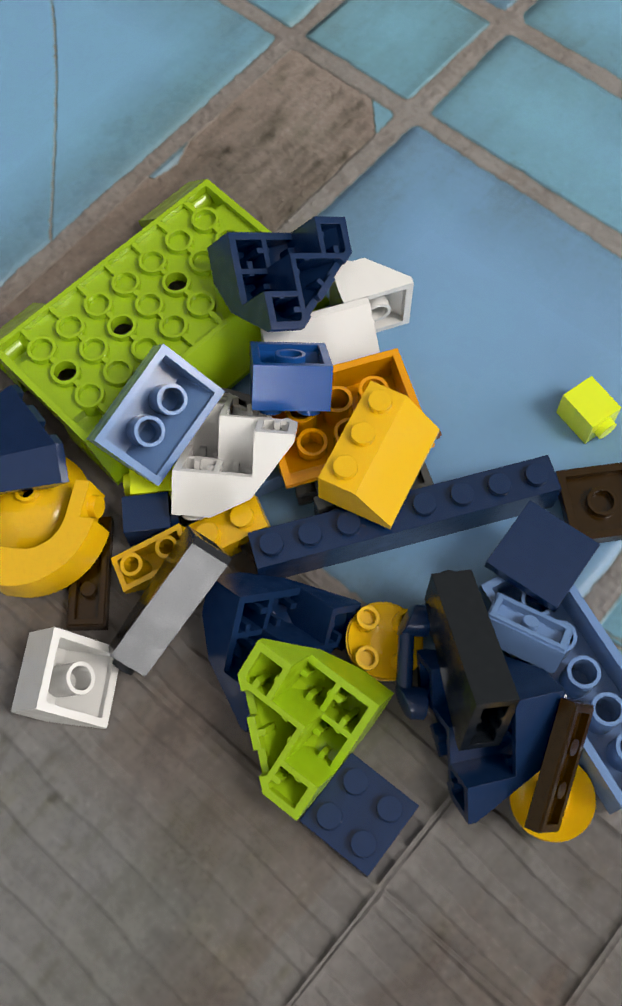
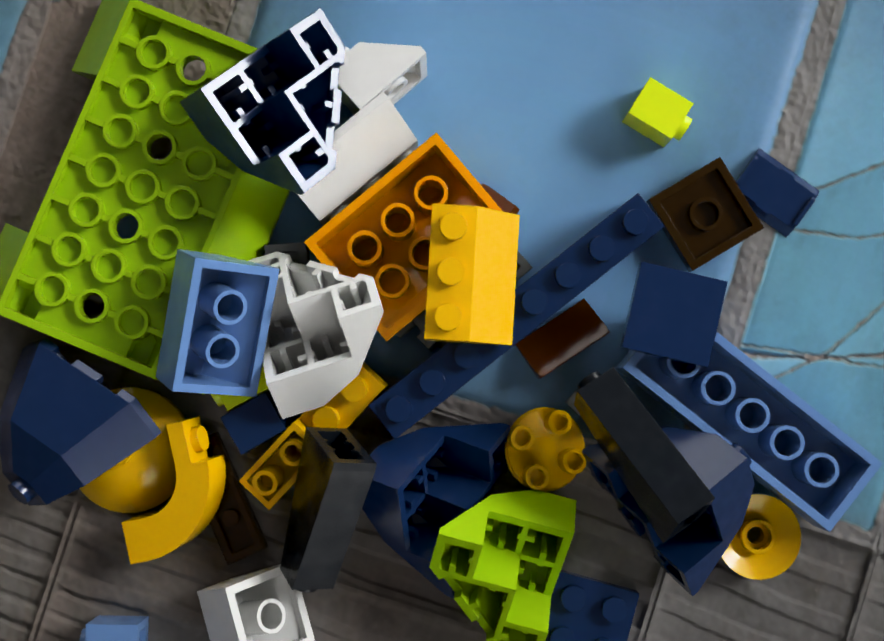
camera: 25 degrees left, 20 degrees up
blue slope [250,341,333,416] -> none
dark blue bar [395,604,431,720] -> none
medium blue slope [488,592,575,673] -> none
dark brown tile [524,698,594,833] -> none
none -> reddish brown slope [515,299,610,379]

